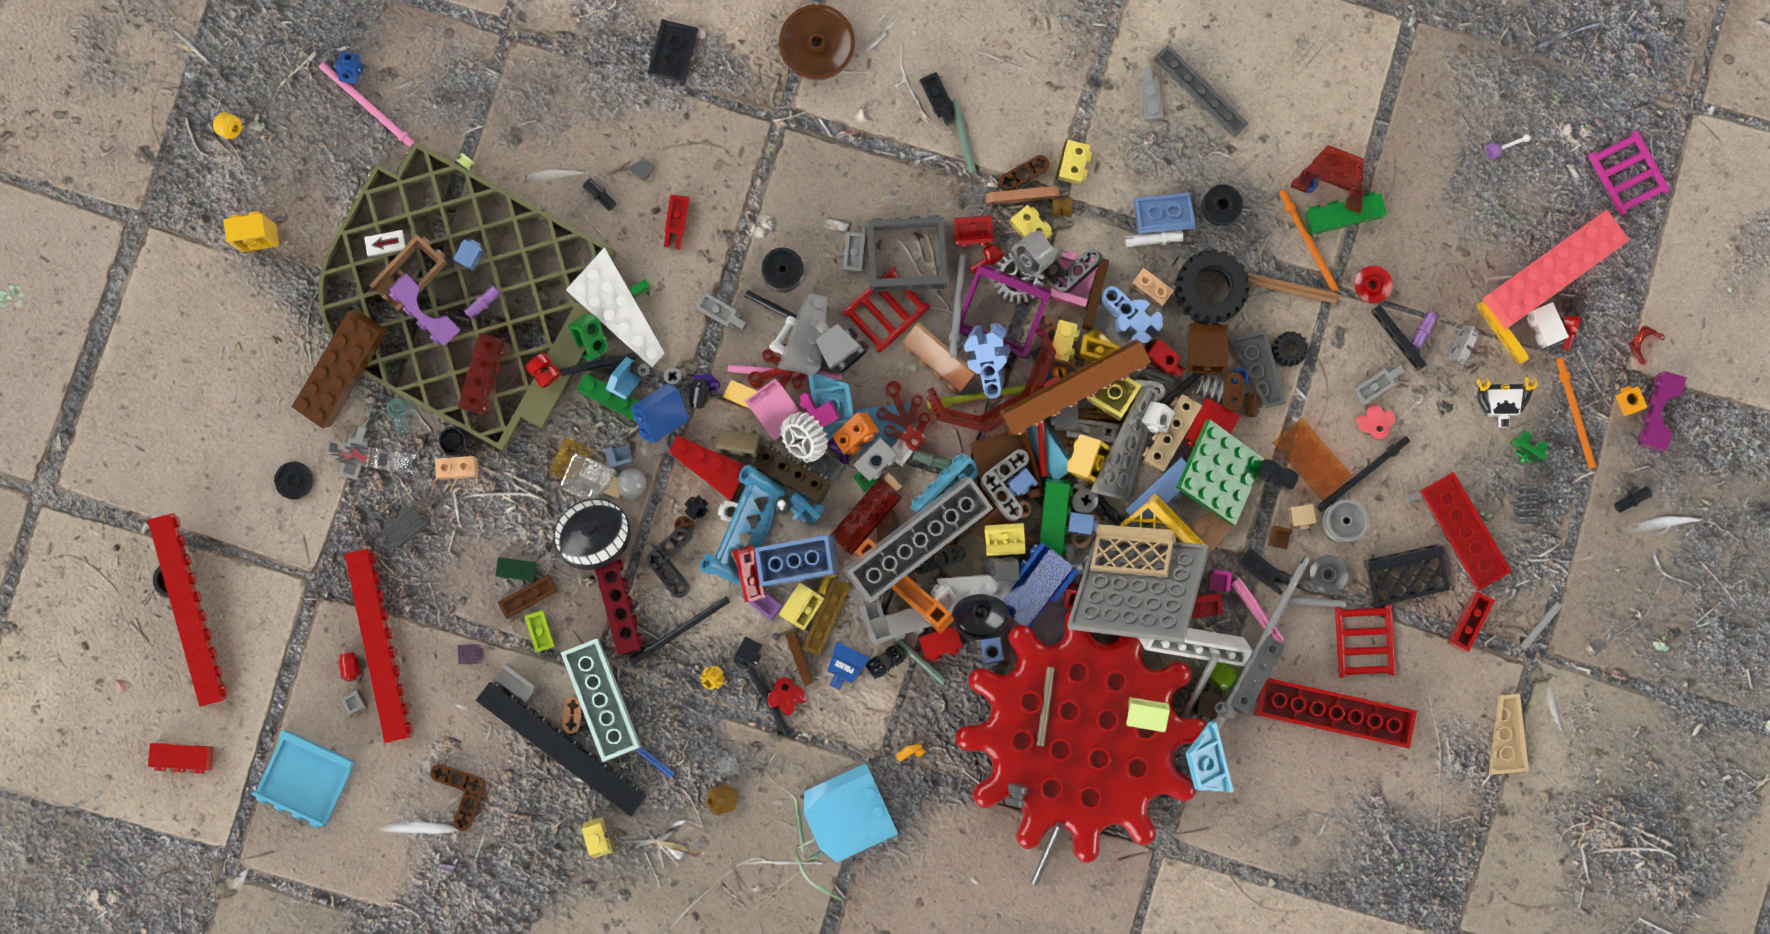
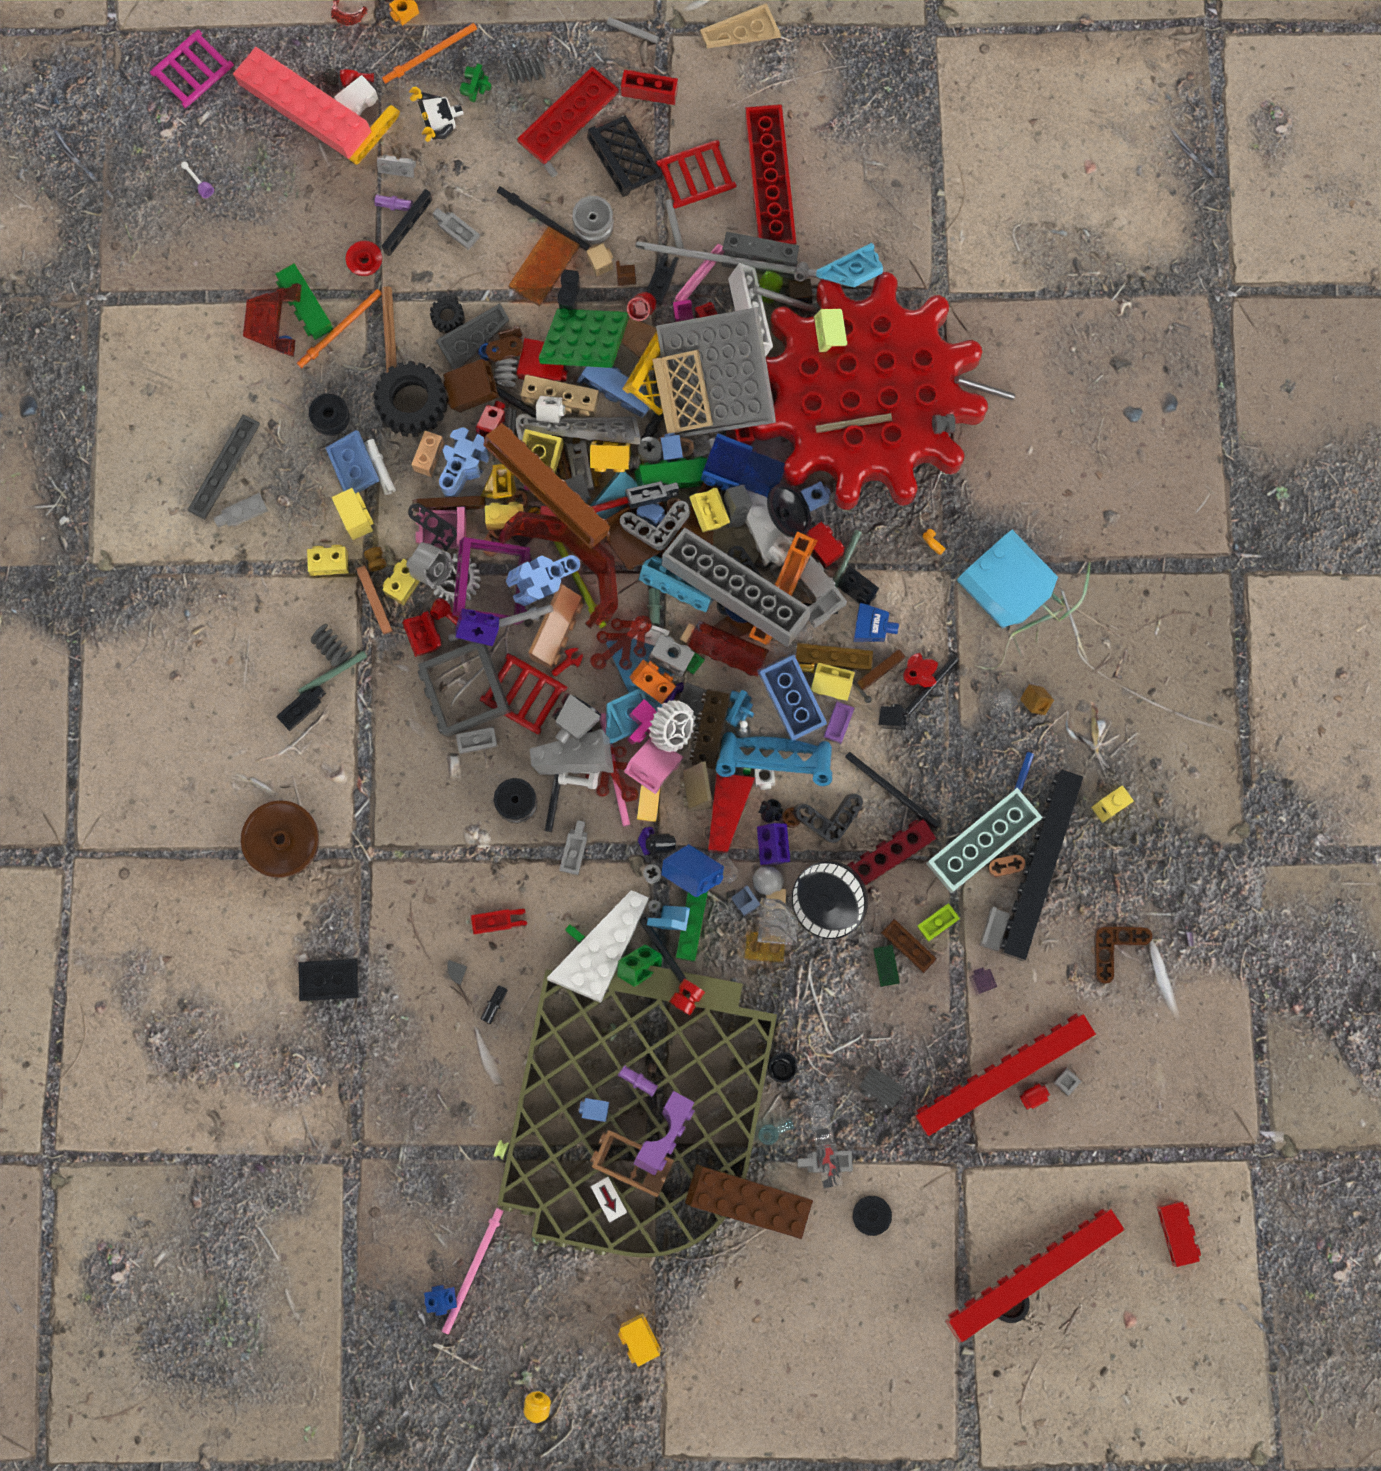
camera: 105 degrees left, 5 degrees down
medium azure panel [251,730,356,828] -> none
light nougat brick [435,456,478,480] -> none
clear red brick [458,333,506,415] -> none
yellow gear [700,666,725,690] -> none
plate [733,545,765,602] -> none
reddish brown beam [999,155,1049,191] -> none
dark grey dish [1309,555,1348,594] -> none
coral plate [1356,403,1395,440] -> none
none -> dark grey piece [311,624,352,666]
none -> light yellow brick [332,488,374,540]
none -> dark purple brick [455,608,499,646]
none -> red bar [551,648,583,677]
none -> hinge [625,481,679,509]
none -> red wheel [627,292,657,321]
none -> dark purple brick [757,823,791,865]

